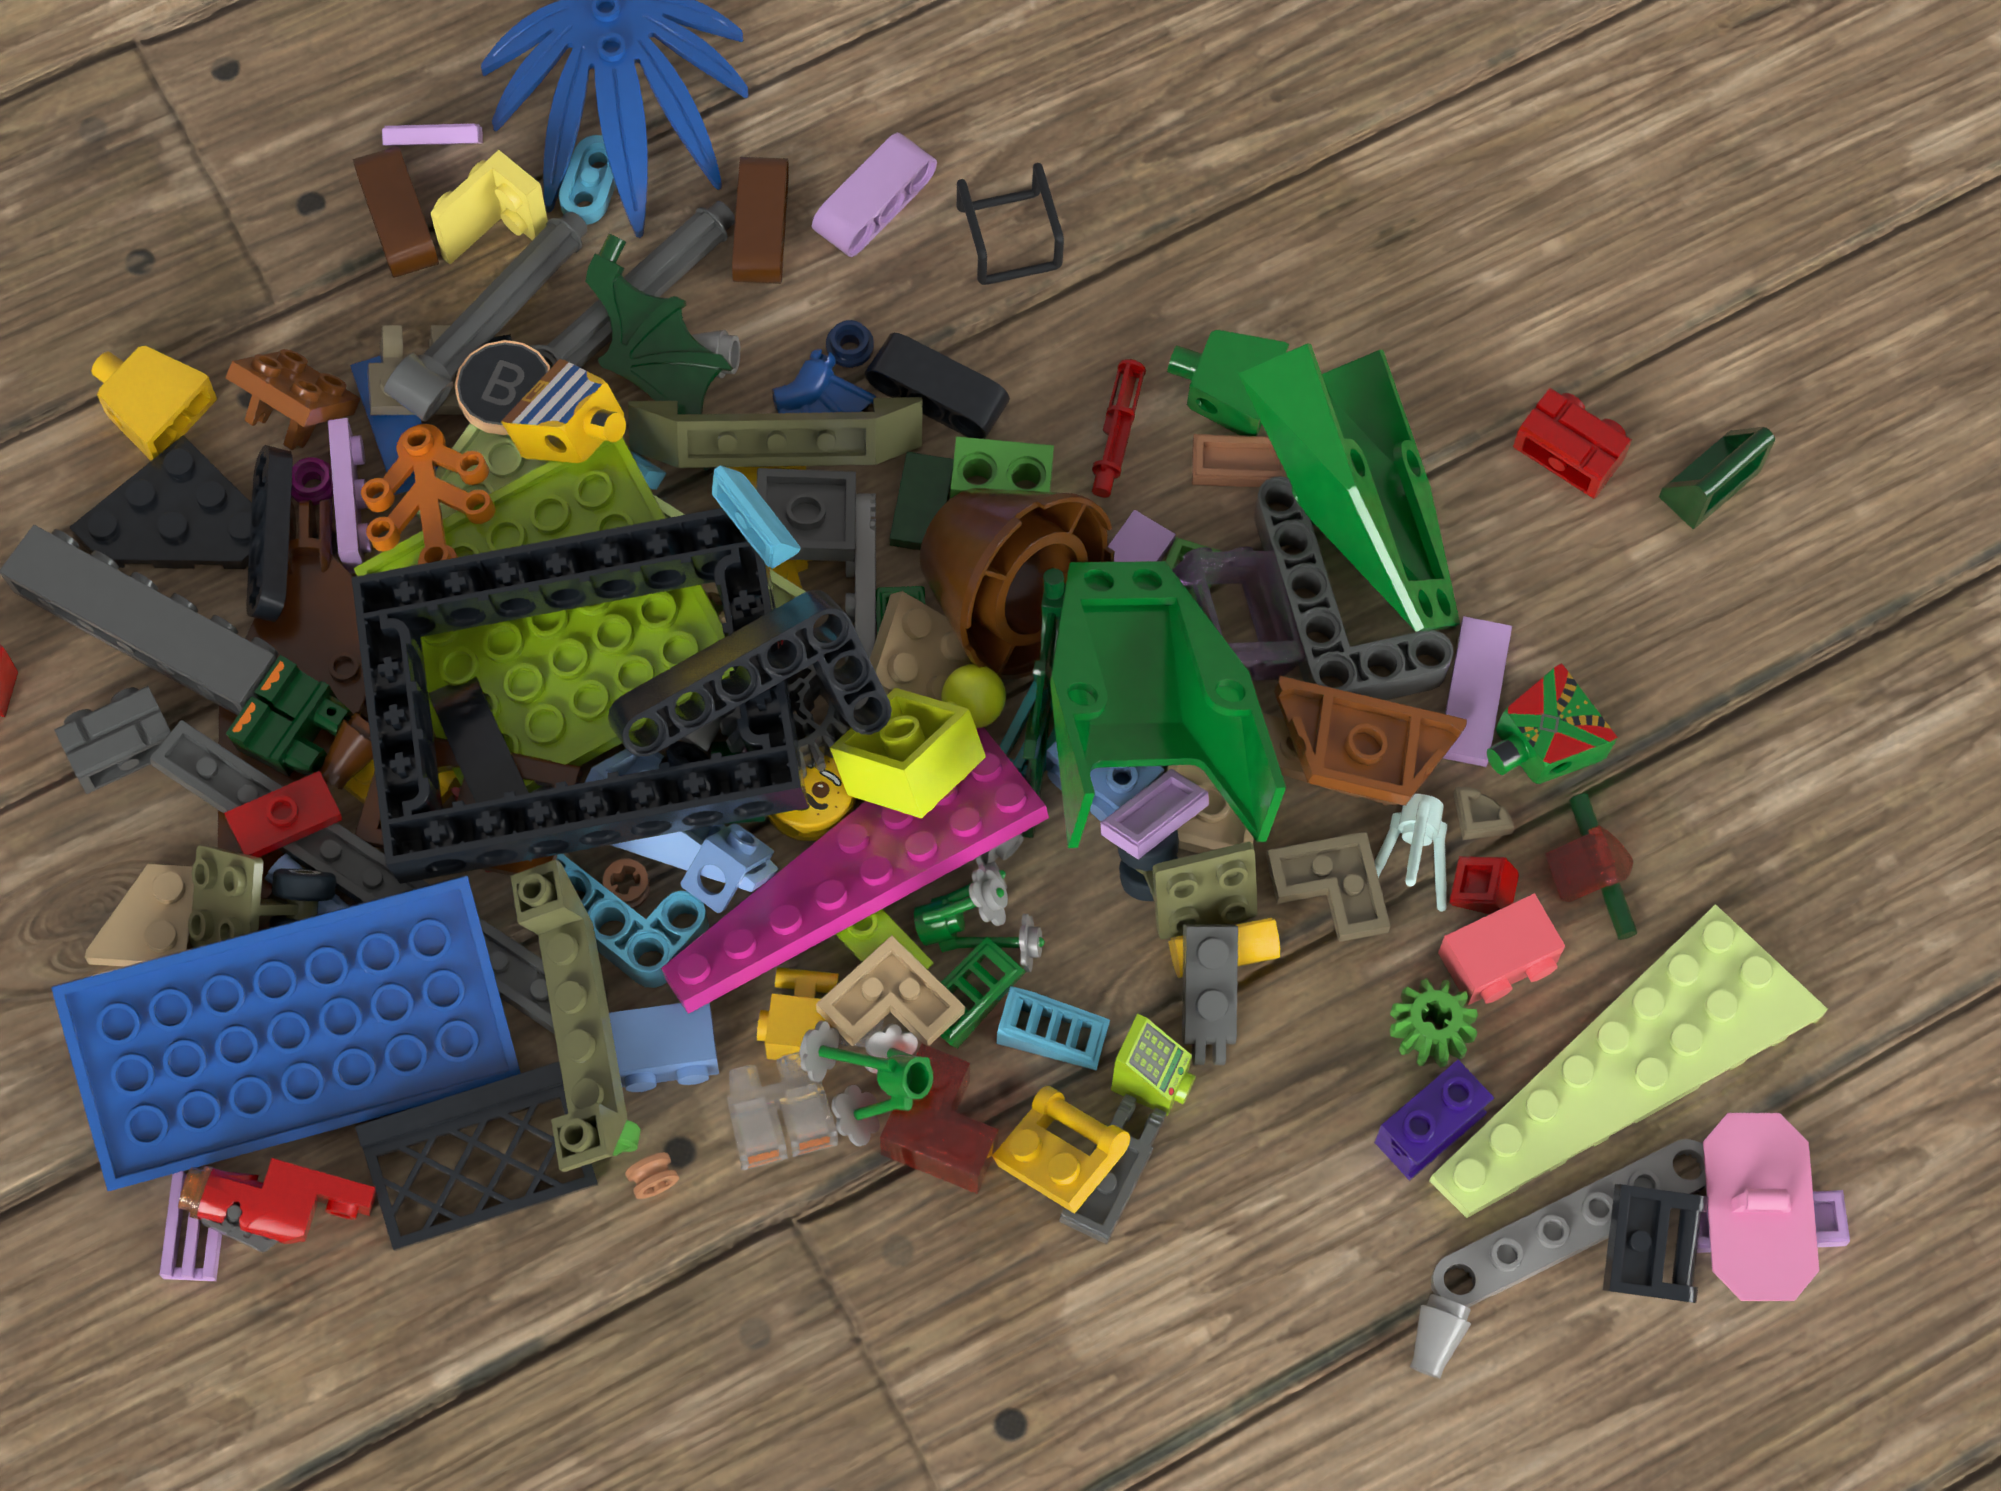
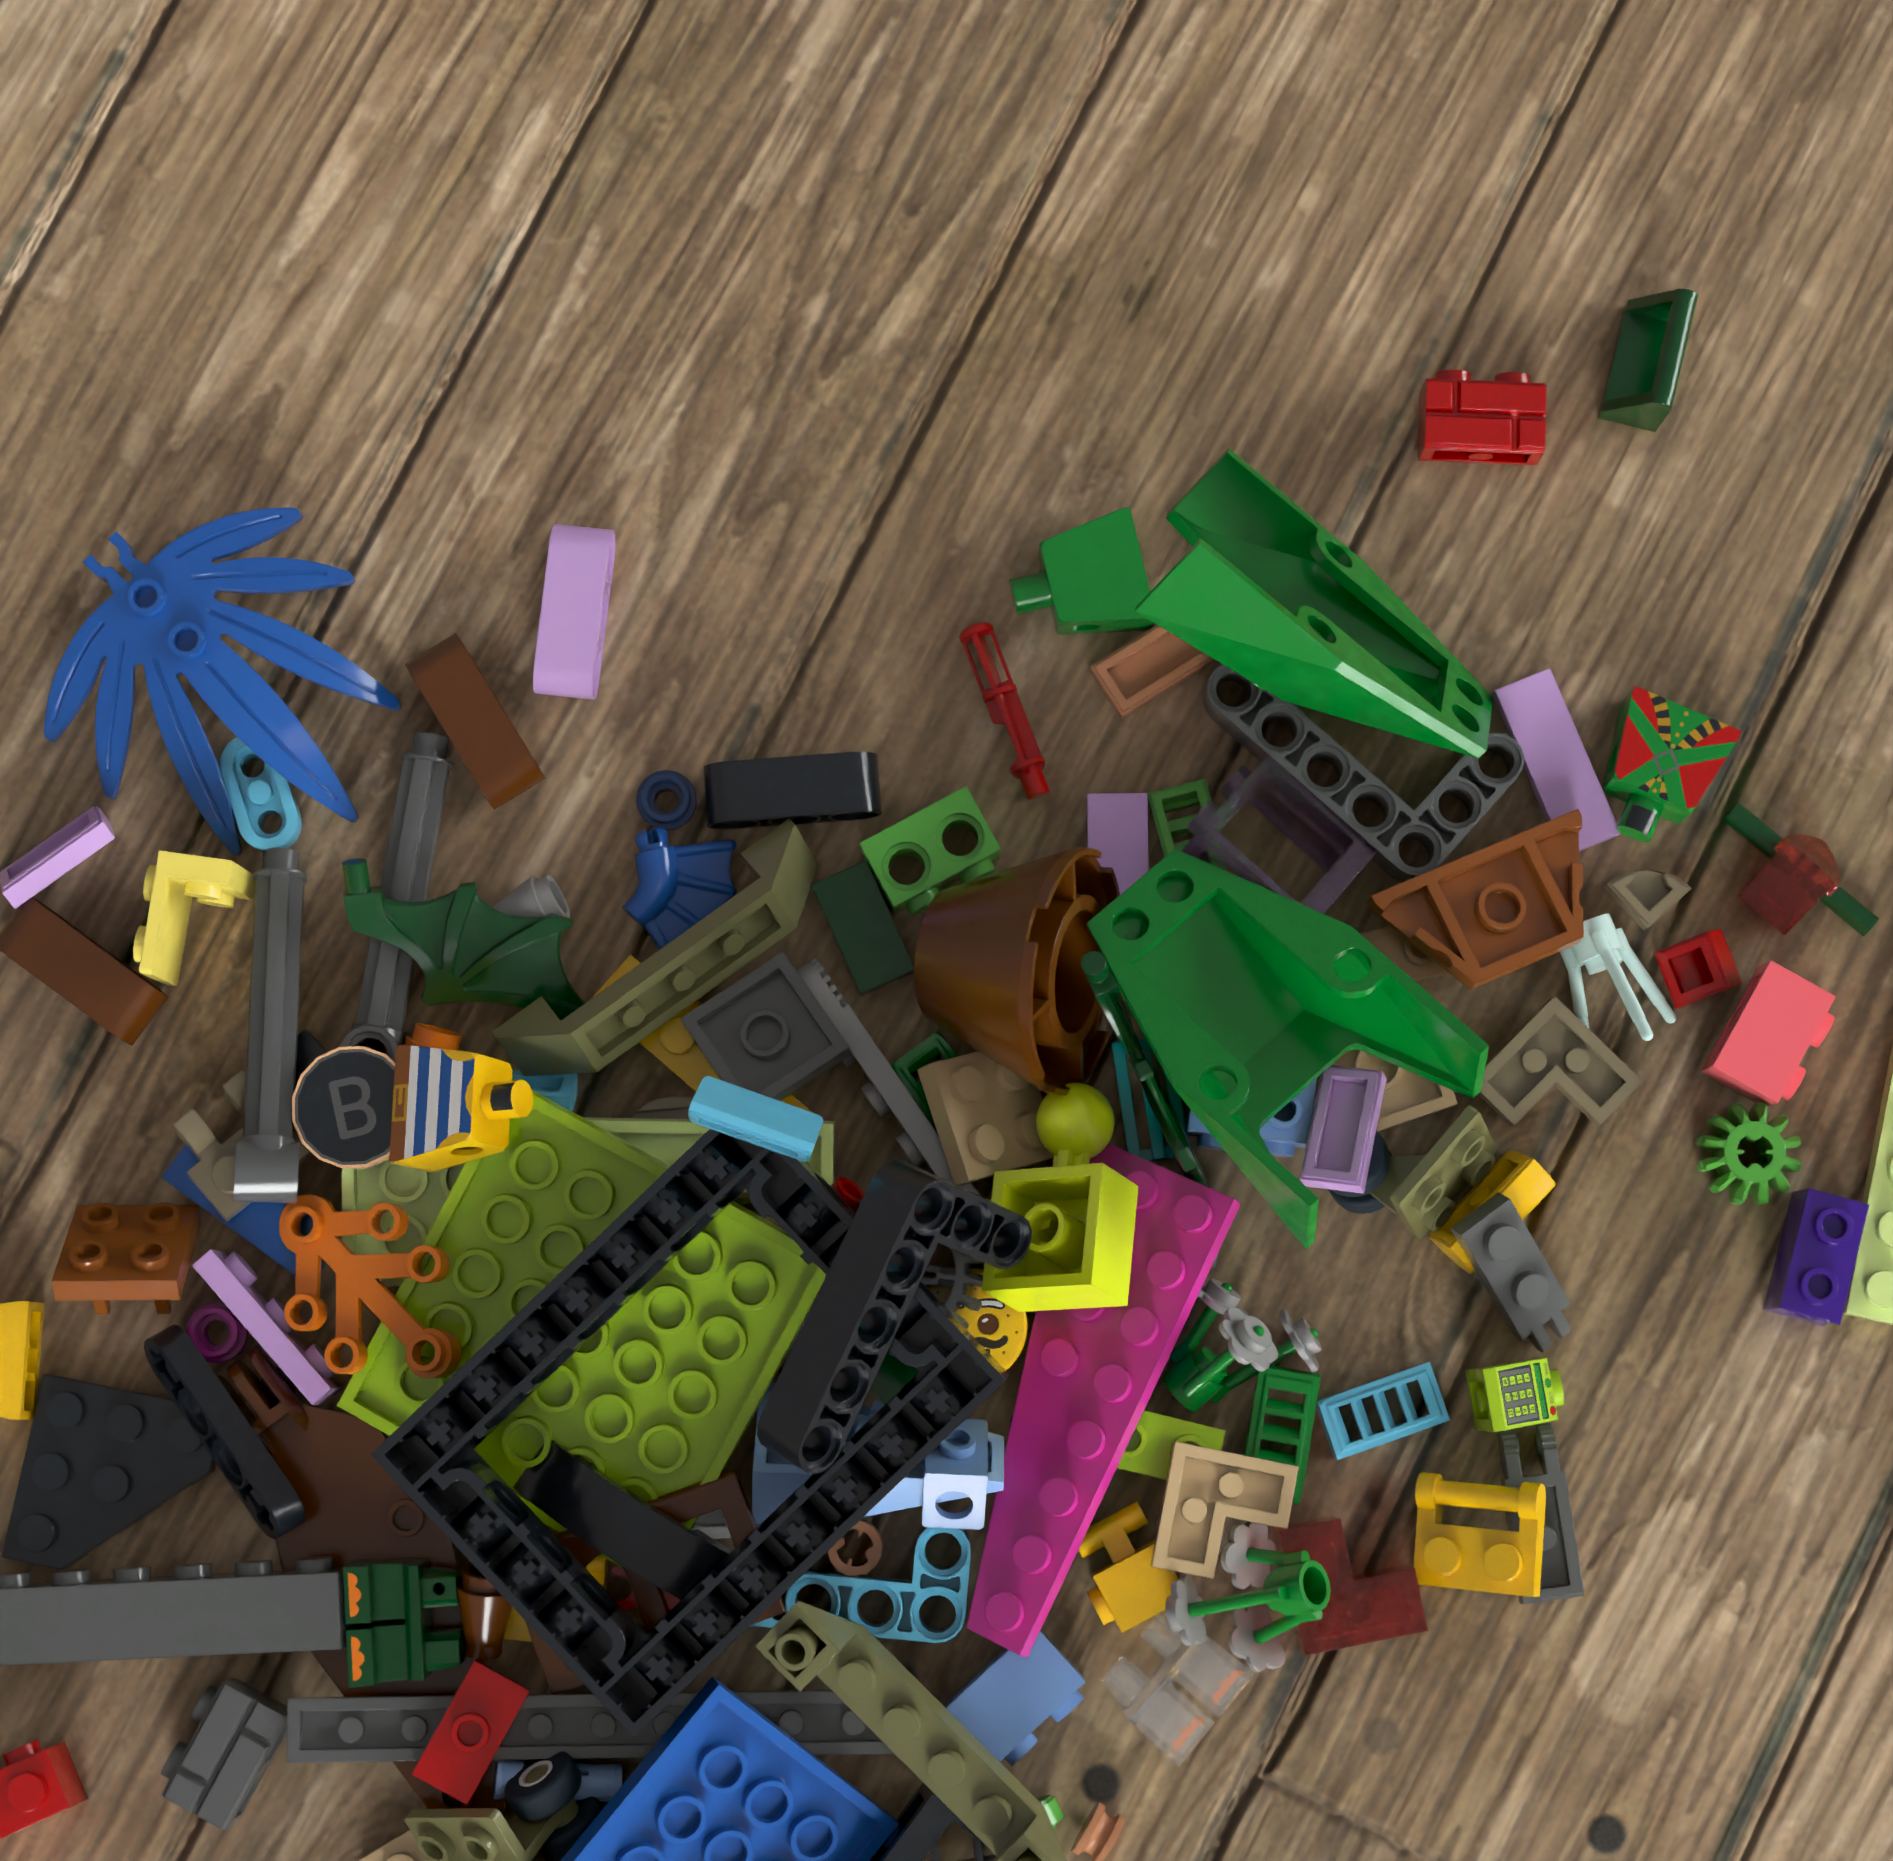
camera: 30 degrees left, 15 degrees up
black piece [956,163,1064,285] -> none

